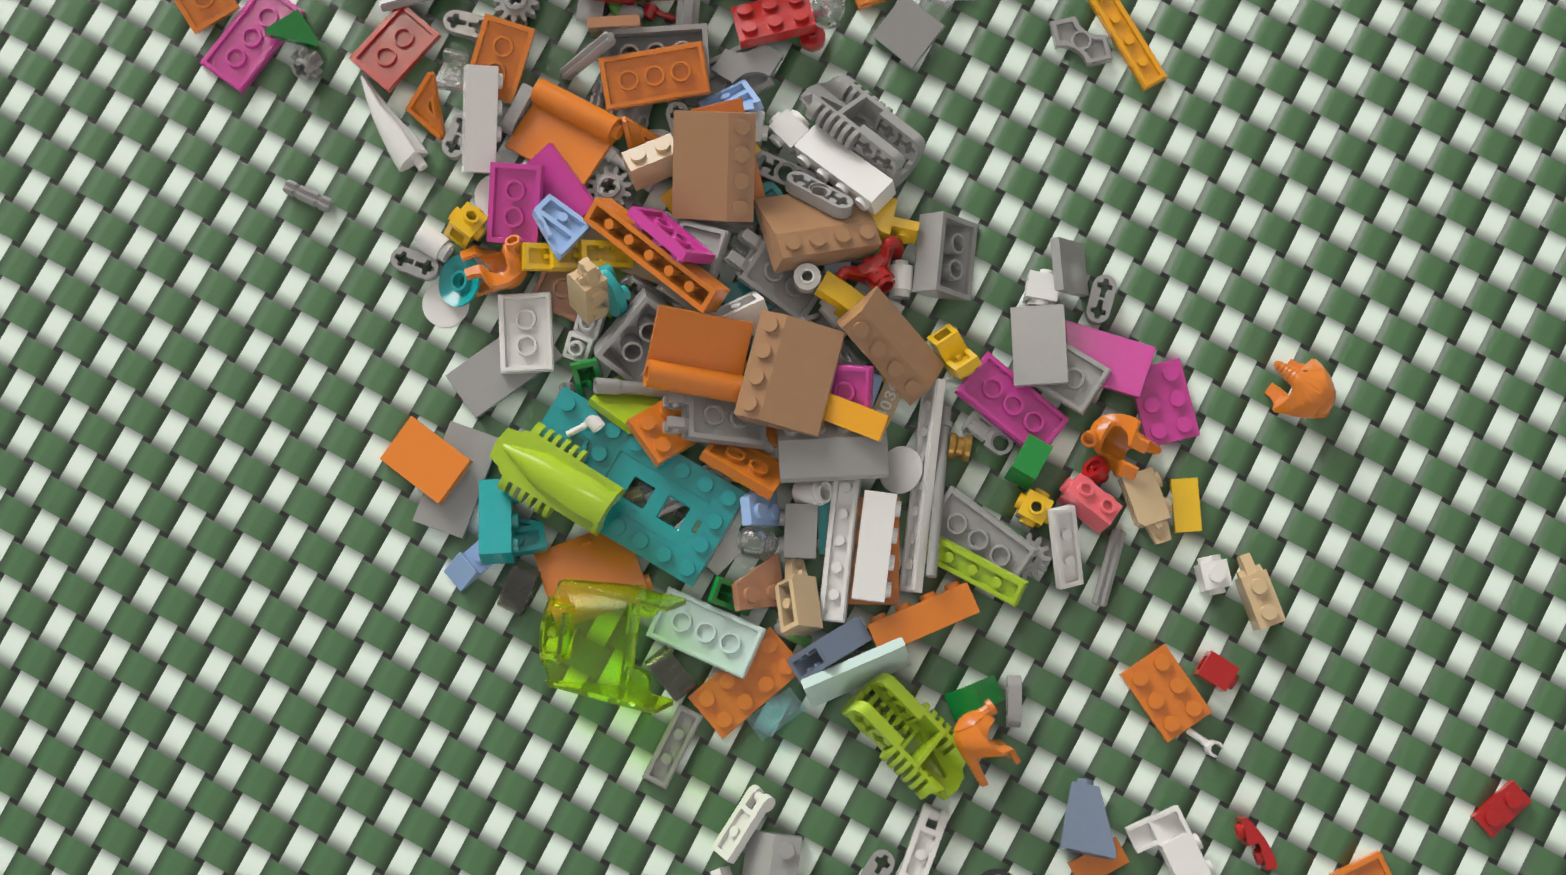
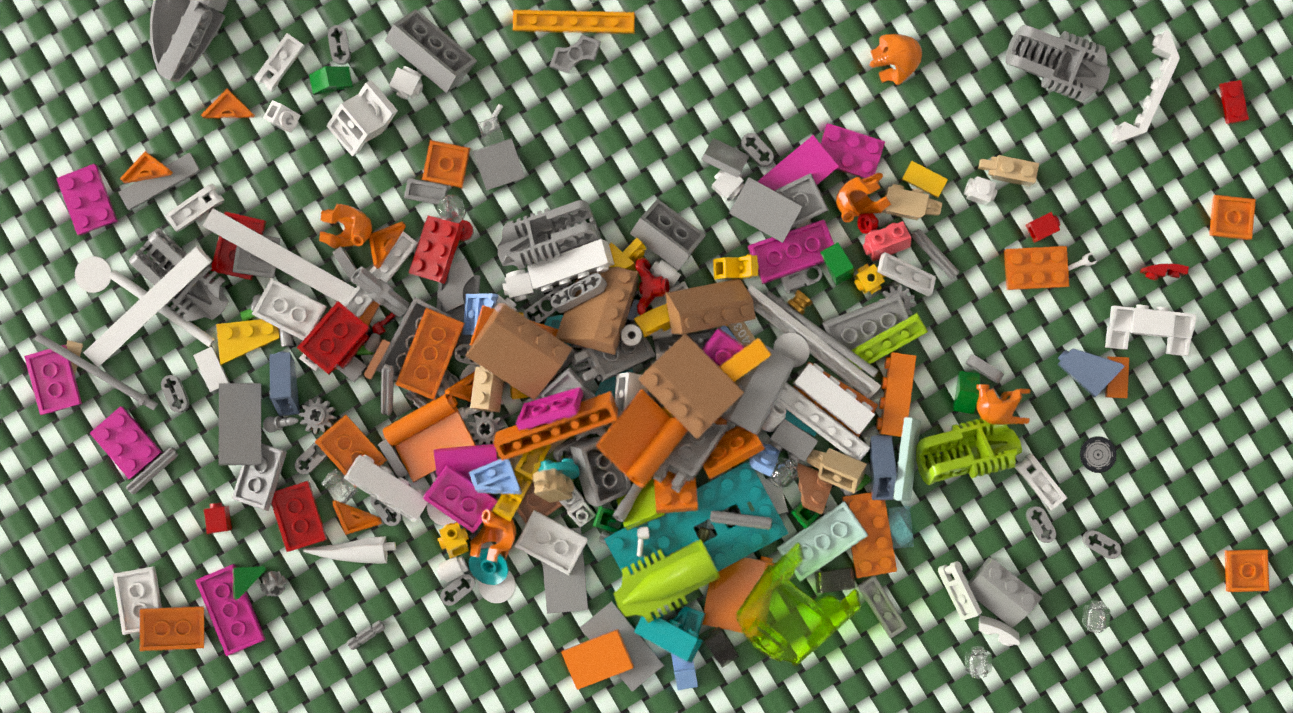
camera: 65 degrees left, 5 degrees up
none -> light grey axle [710,510,772,529]
none -> light grey connector [1005,25,1110,102]
none -> white slope [1111,30,1180,145]

